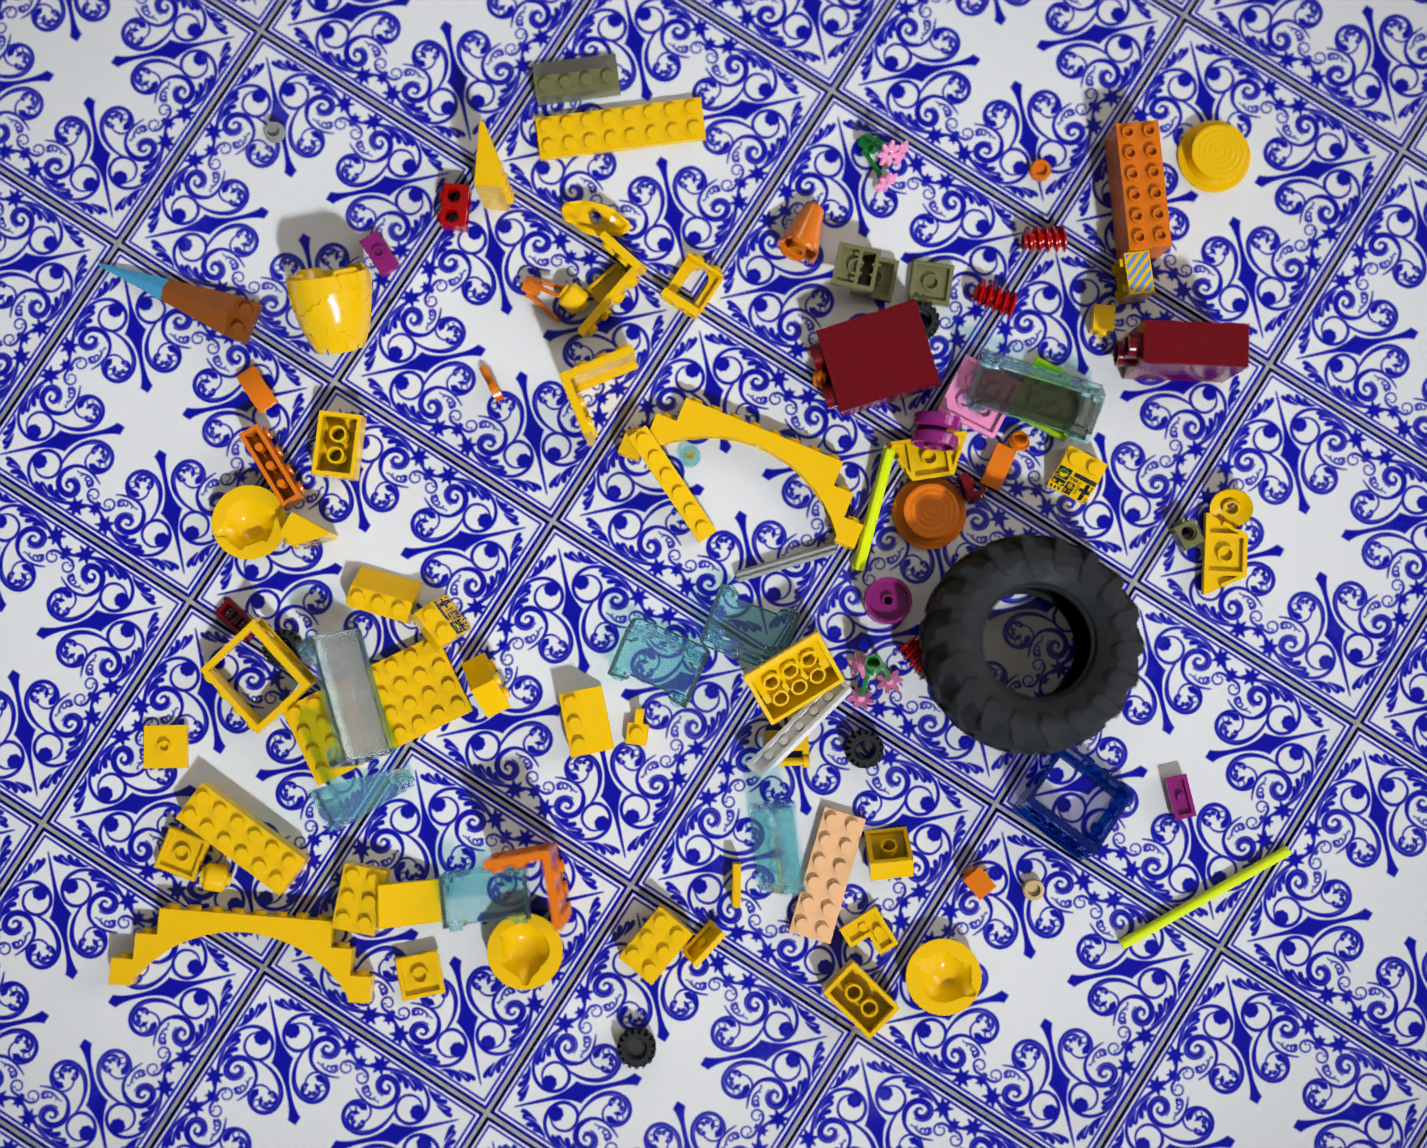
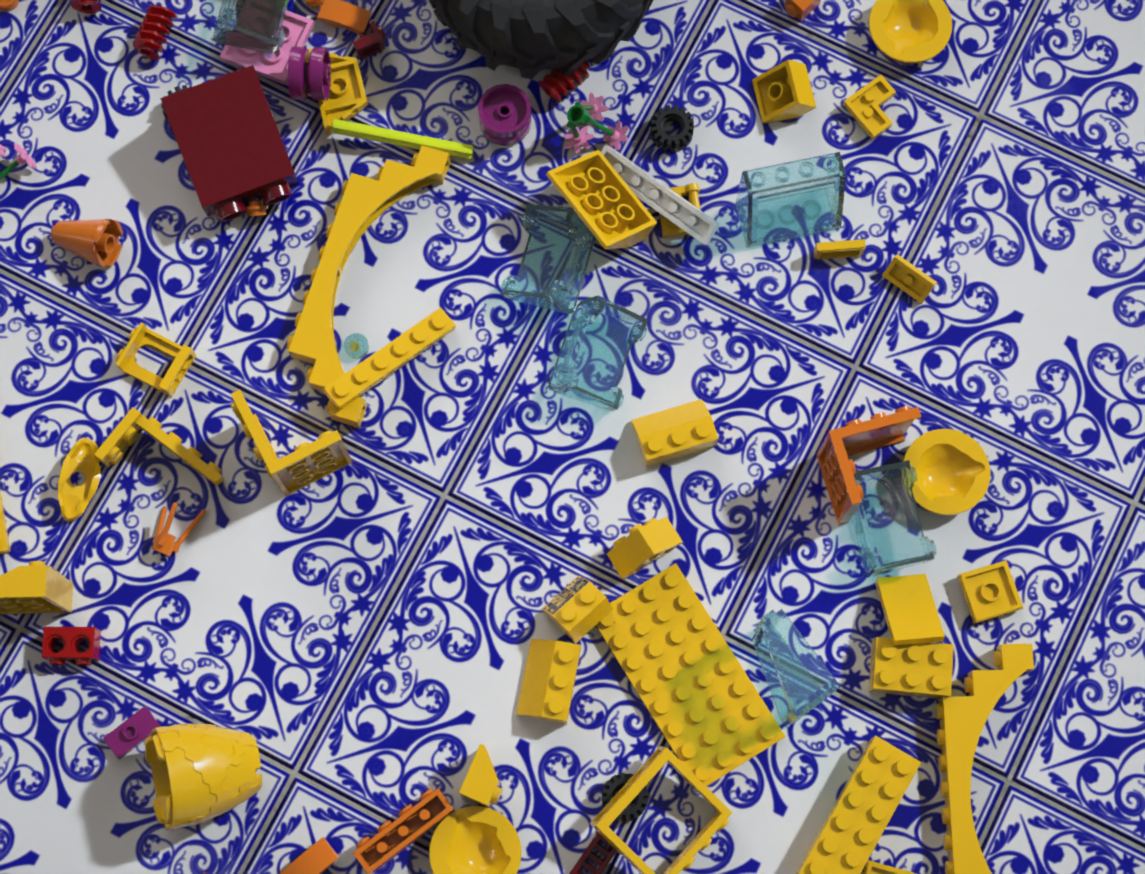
camera: 90 degrees left, 10 degrees down
yellow head [199,863,232,892] -> none
windscreen [296,629,395,768] -> none
yellow brick [311,410,367,481] -> none
orange bar [479,365,504,402] -> none
yellow head [558,283,589,314] -> none
yellow tile [586,262,626,305] -> none
black tyre [617,1026,656,1069] -> none
yellow brick [618,903,693,985] -> none
yellow plate [625,707,649,746] -> none
light grey axle [735,542,838,582] -> none
light nougat plate [788,807,866,944] -> none
yellow brick [821,958,900,1039] -> none
olive bracket [831,242,899,303] -> none
orange piece [892,478,966,550] -> none
olive tile [907,259,955,308] -> none

